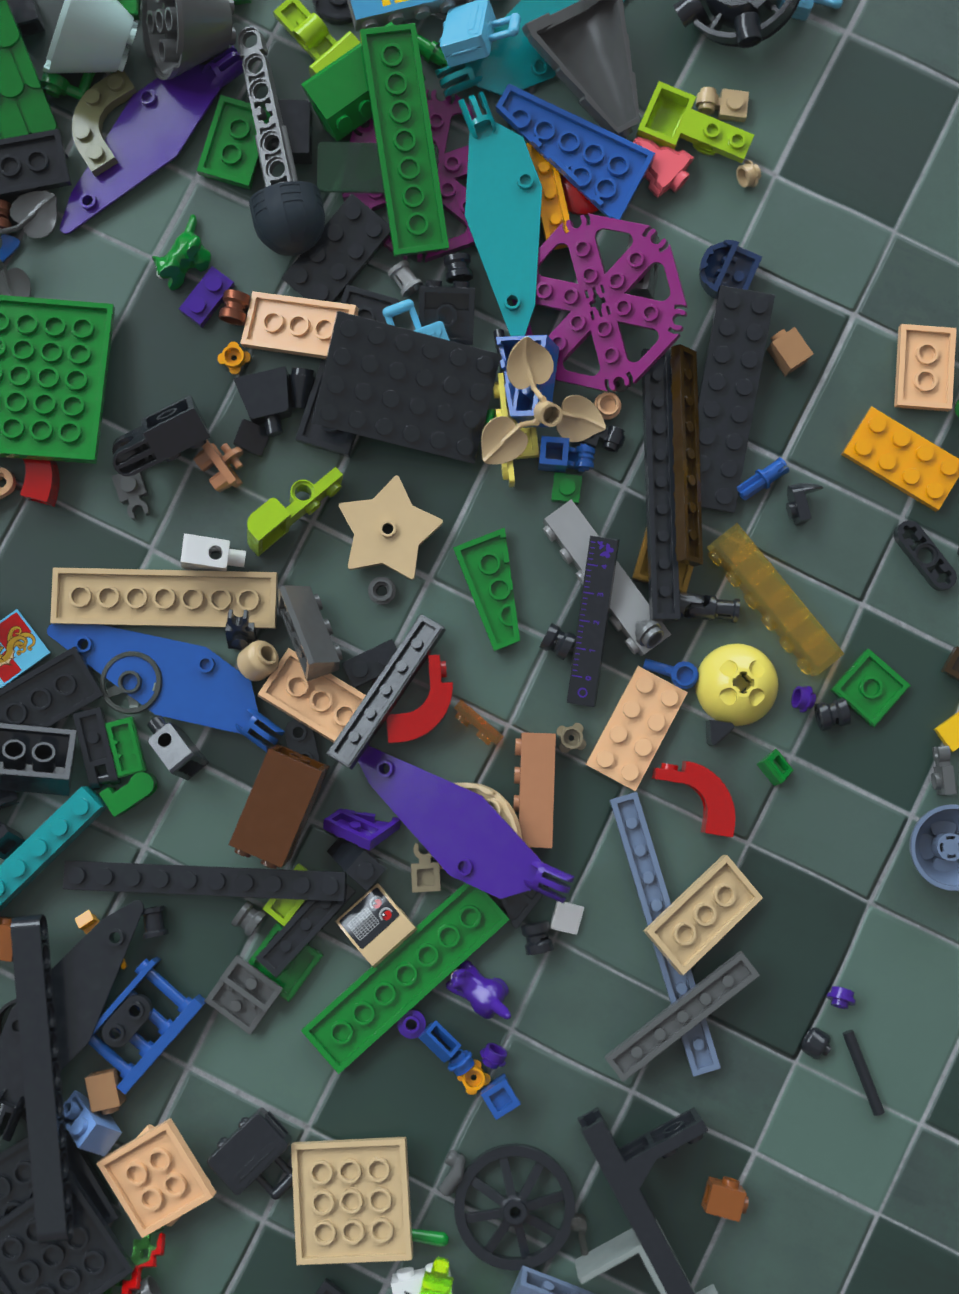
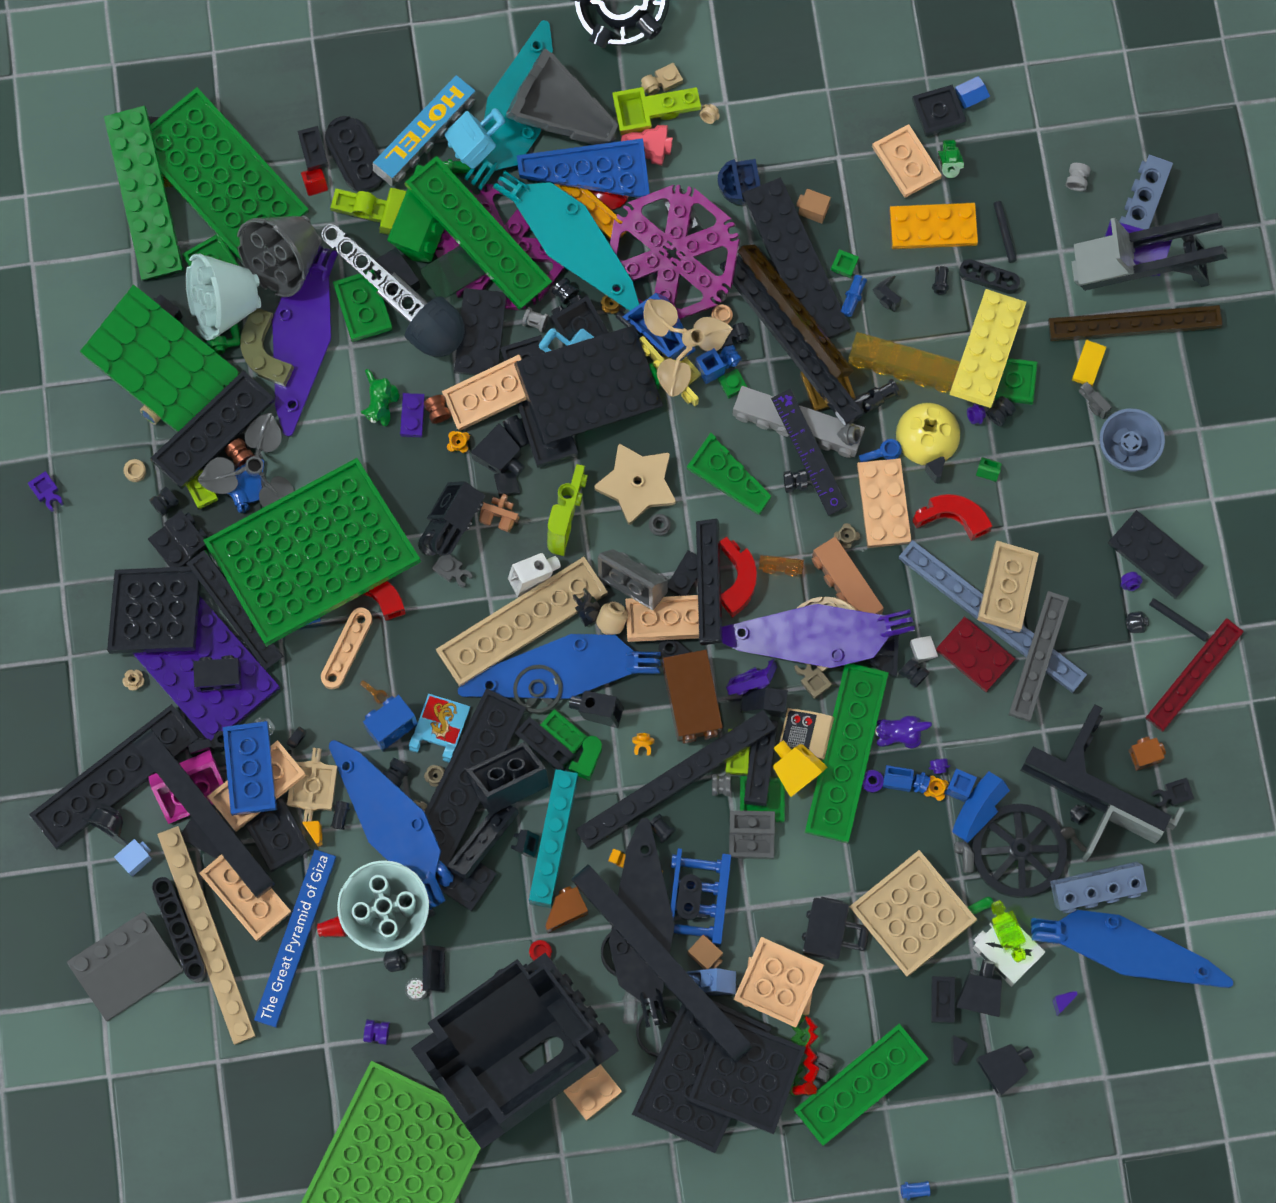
camera: 30 degrees left, 10 degrees down
none -> pearl gold plate [601,295,622,314]
none -> light orange plate [632,733,654,755]
none -> yellow torso [773,740,828,797]
none -> green plate [831,249,859,278]
none -> black pin [932,266,949,295]
none -> dark red plate [936,616,1015,692]
none -> light yellow plate [949,289,1026,408]
none -> blue slope [952,771,1010,843]
none -> black plate [1070,804,1091,825]
none -> black plate [1108,510,1204,599]
none -> dark red tile [1145,618,1244,732]
none -> black plate [1151,777,1194,808]

